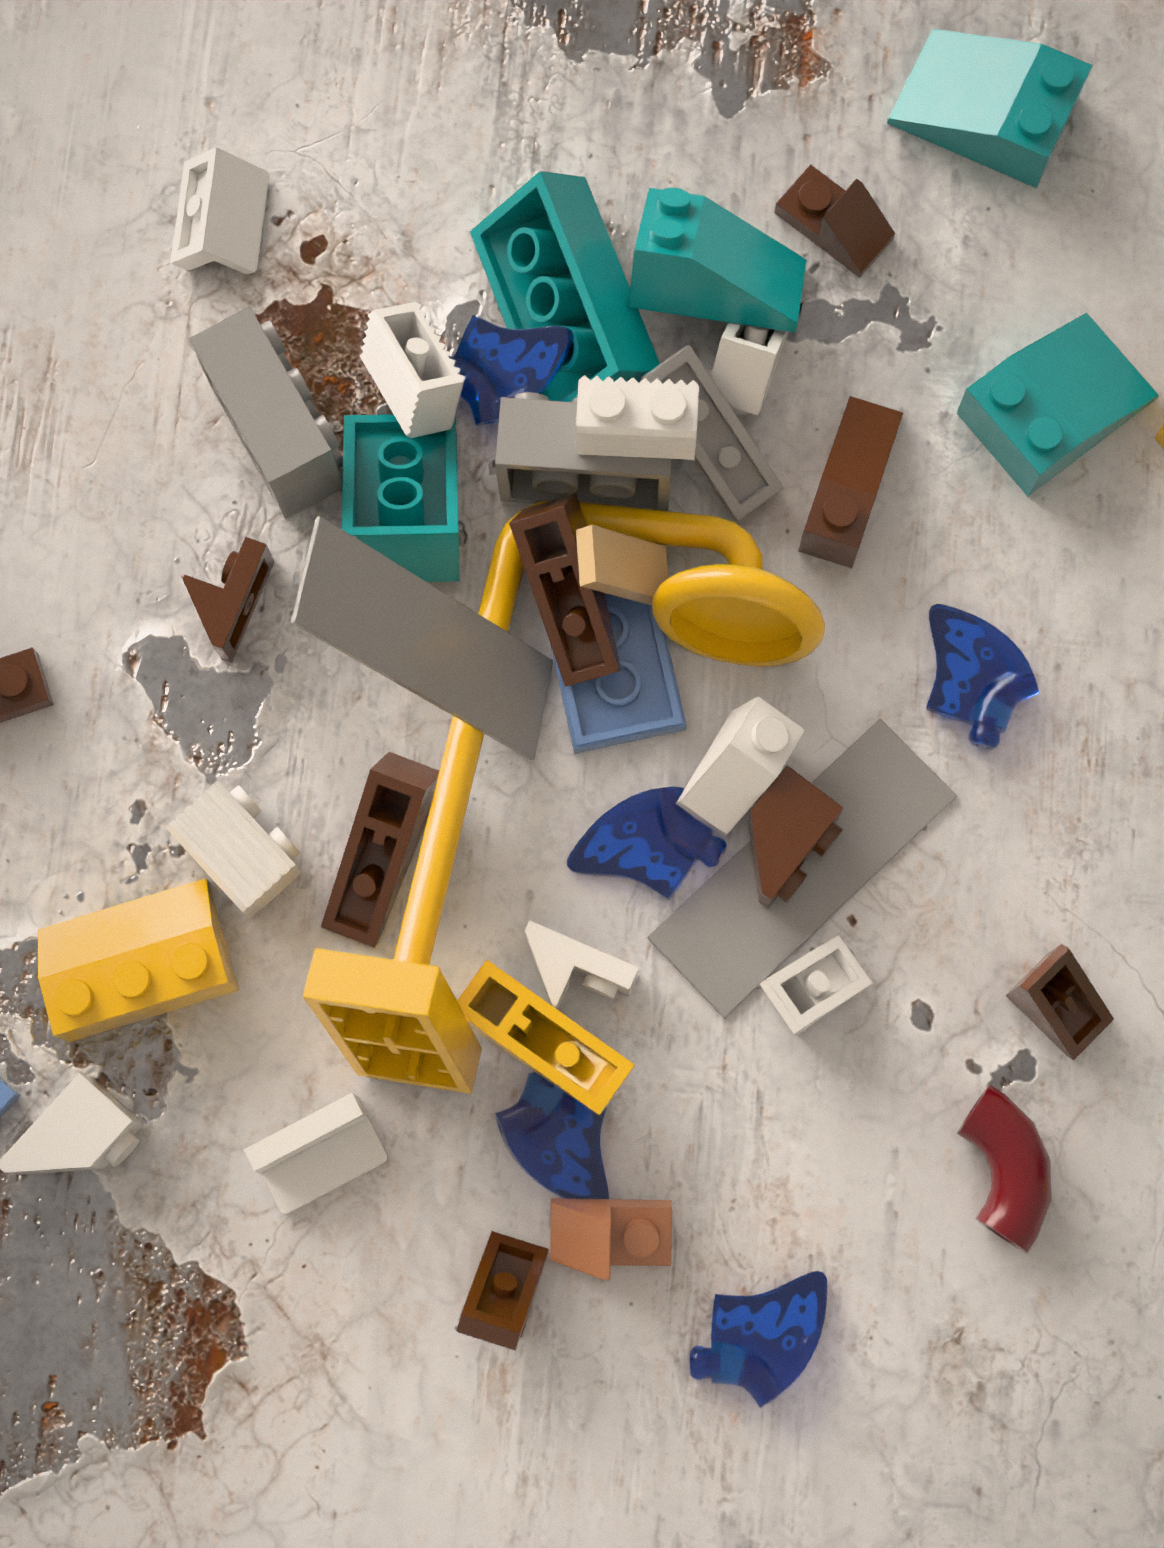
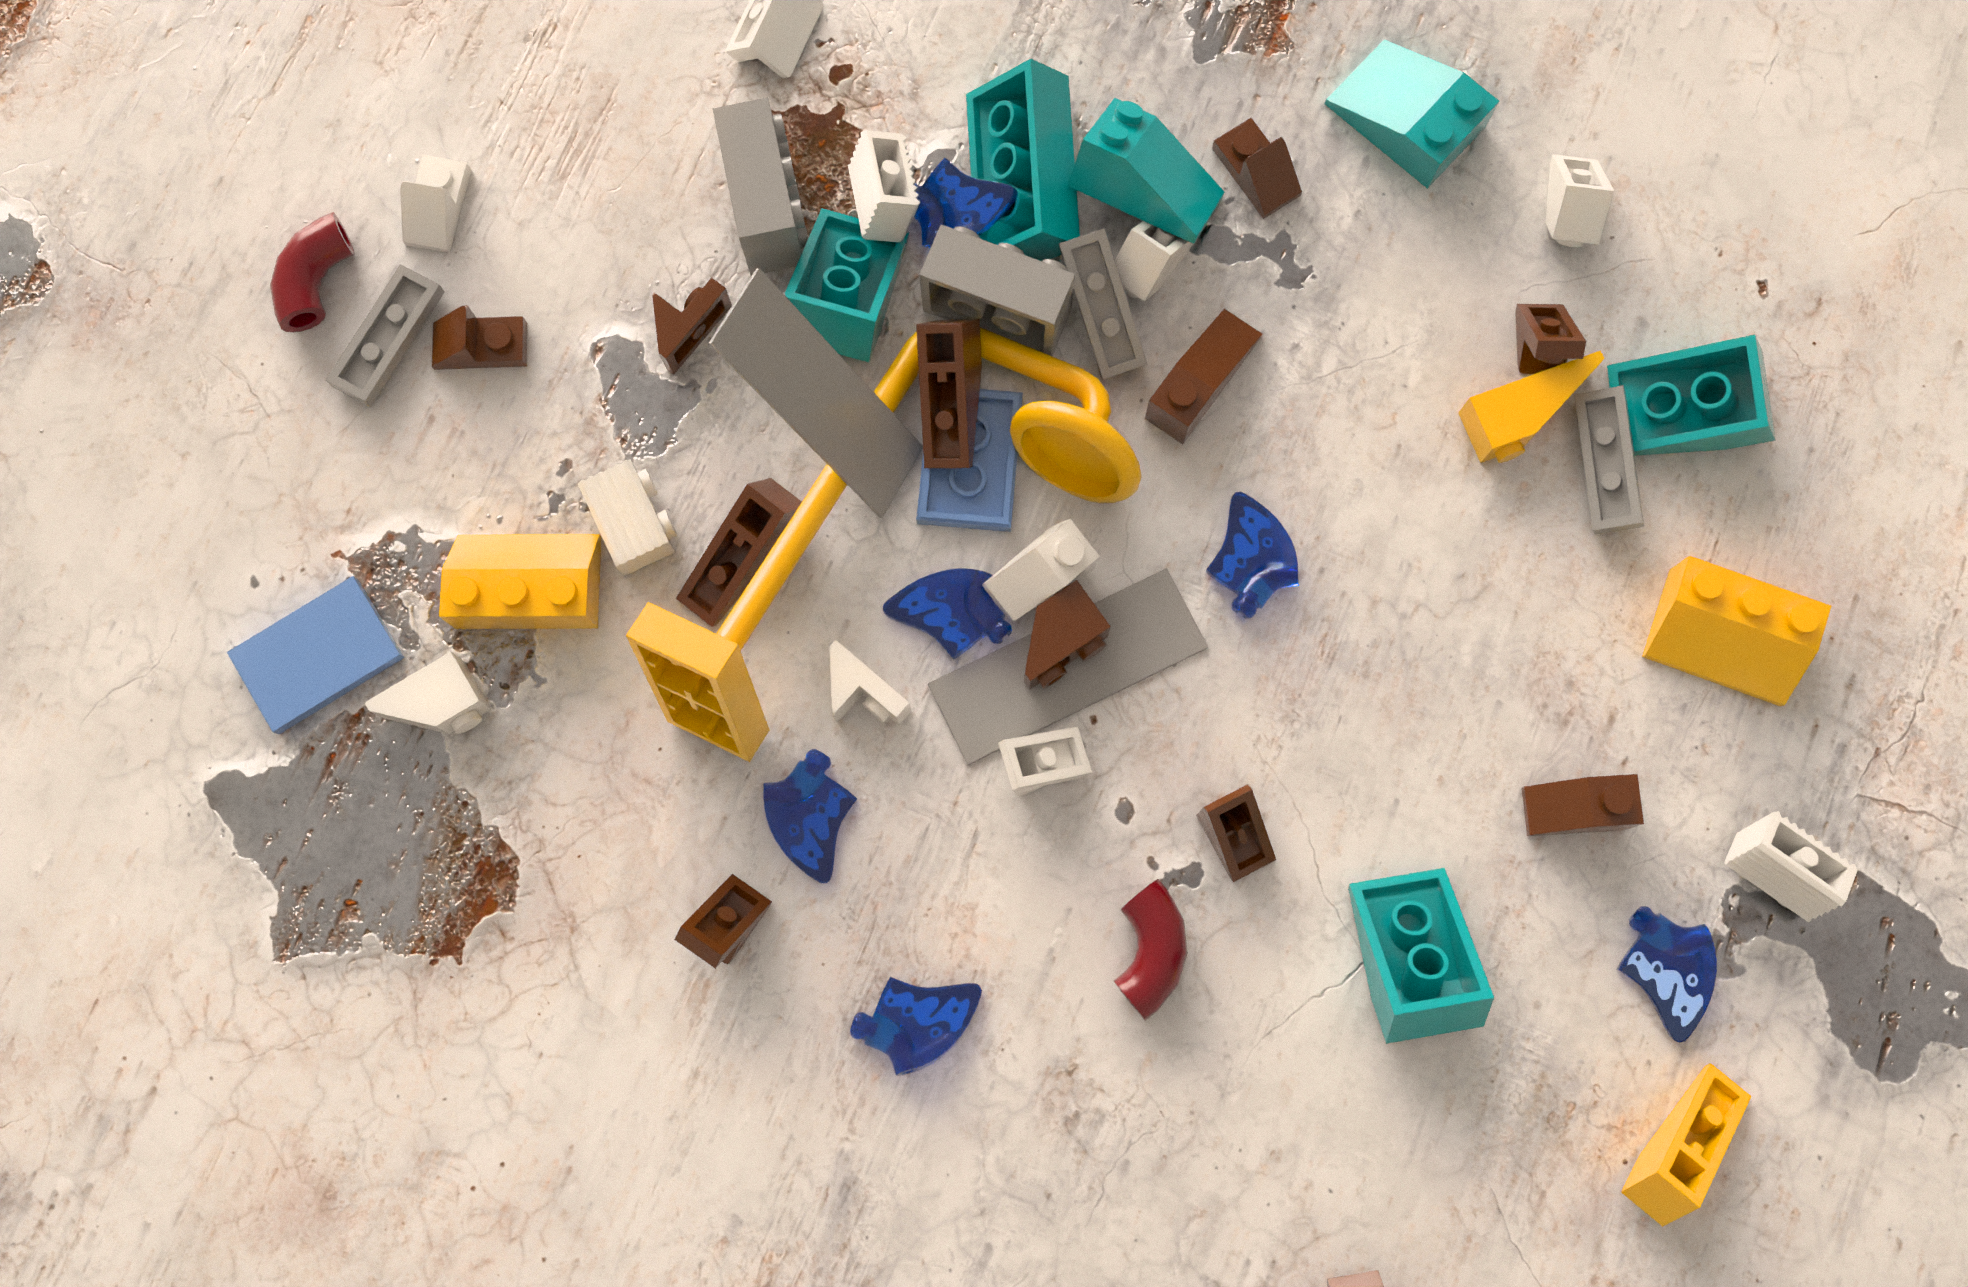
camera: 15 degrees right, 0 degrees up
white panel [244,1093,388,1214] -> none
yellow slope [457,960,635,1116] -> none
nougat slope [550,1198,672,1280] -> none
white brick [576,375,699,460] -> none
tan tile [576,525,669,605] -> none
teal slope [956,313,1159,497] -> none

